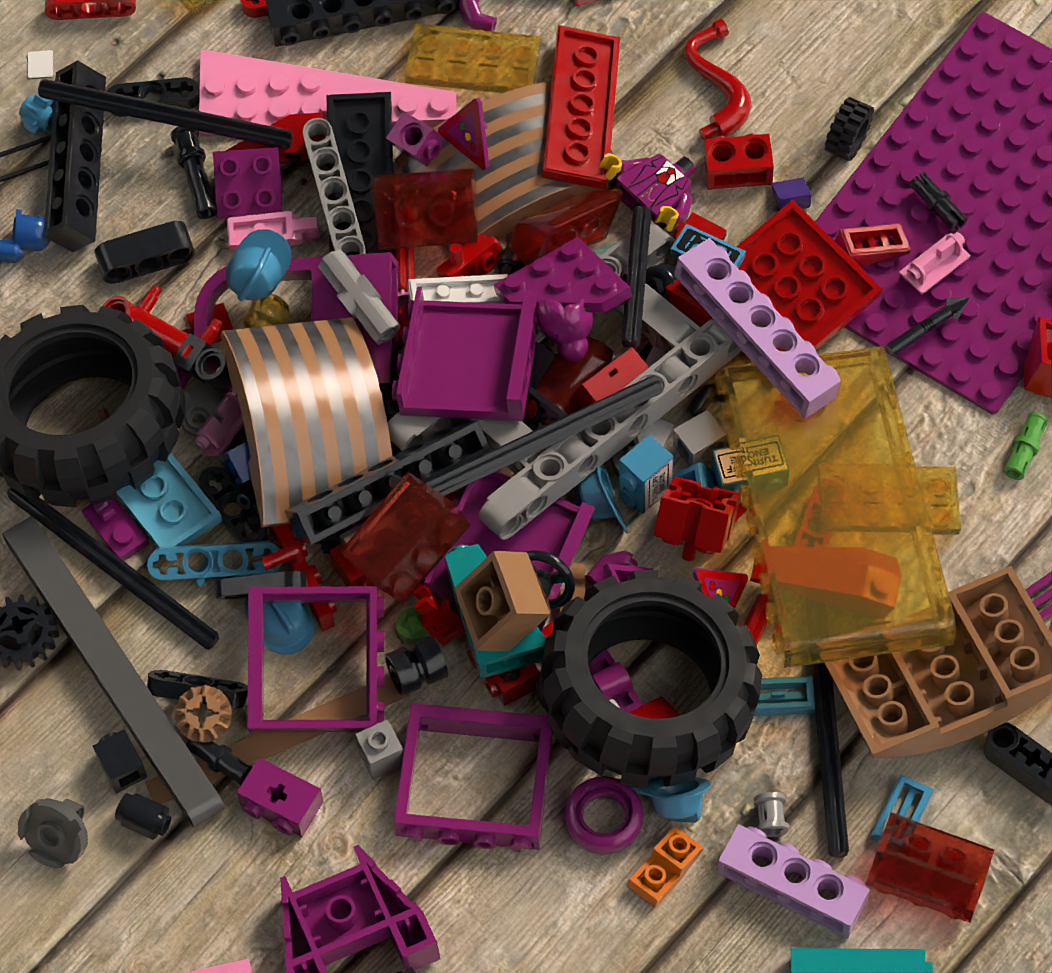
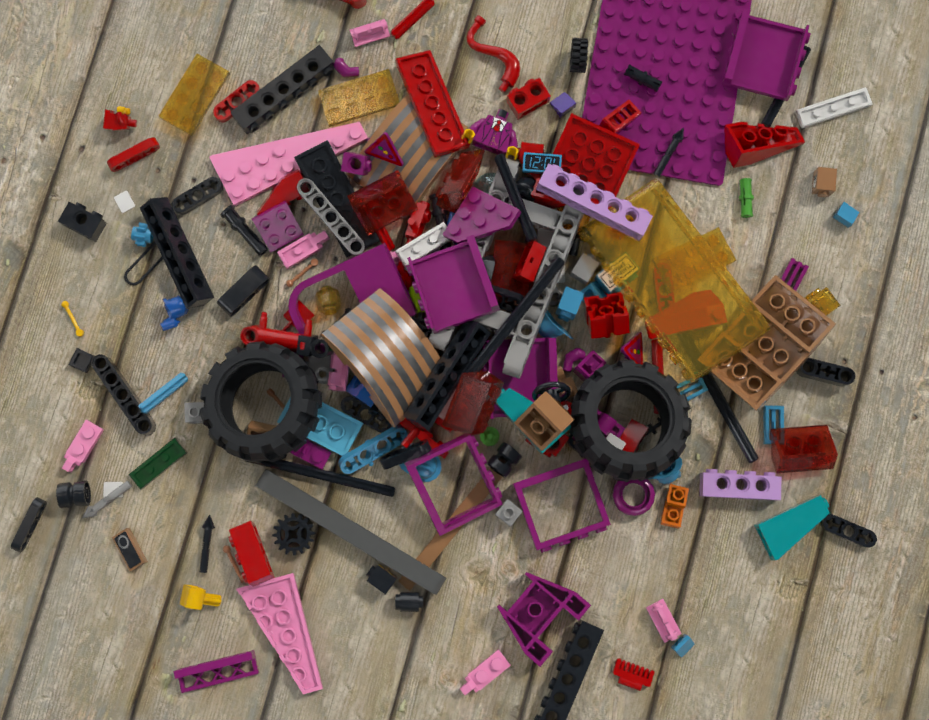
camera: 30 degrees left, 20 degrees up
dark grey tile [18,798,88,868] -> none
black axle [38,79,293,149] -> none
black beam [147,670,248,709] -> none
medium nougat gear [174,685,232,743] -> none
black pin [186,739,253,786] -> none
dark azure piece [225,229,292,302] -> none
magenta brick [237,757,324,837] -> none
light grey piece [318,249,401,345] -> none
red plate [413,583,465,646] -> none
magenta piece [536,298,593,362] -> none
light grey bush [753,792,789,837] -> none
bright pink hinge [899,232,971,295] -> none

